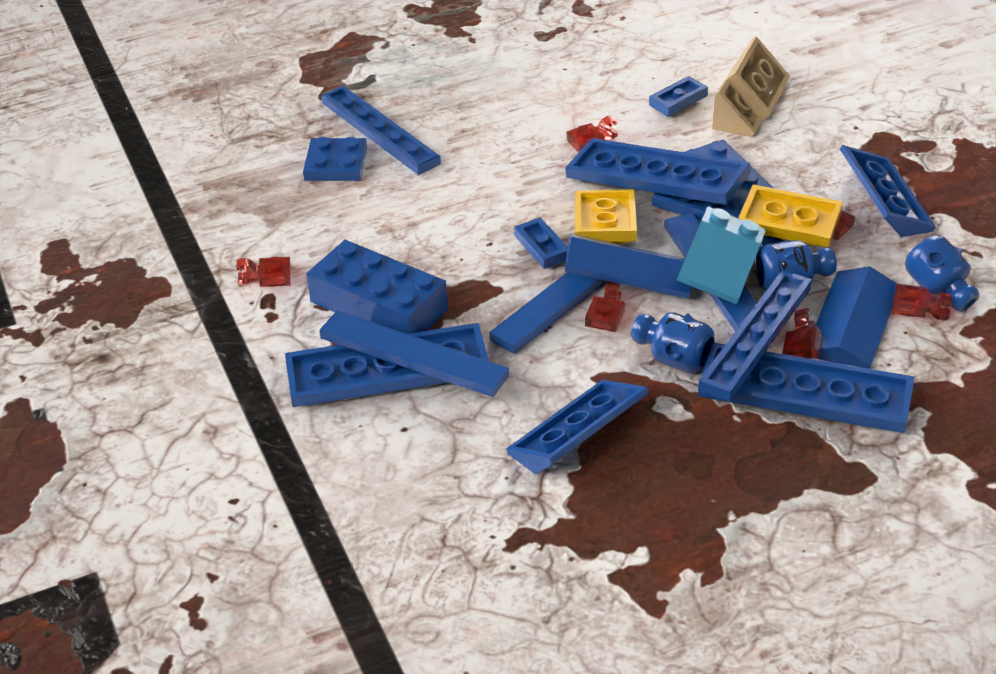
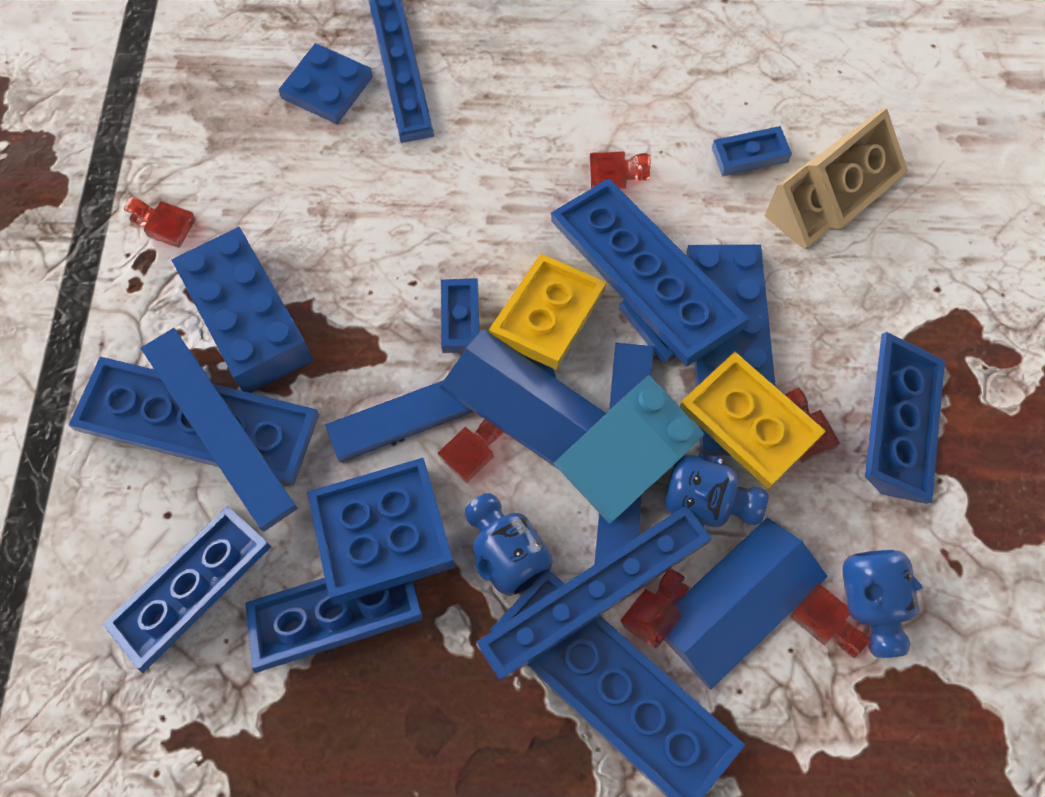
camera: 25 degrees right, 25 degrees up
none -> blue slope [103,505,271,673]
none -> blue plate [307,458,455,605]

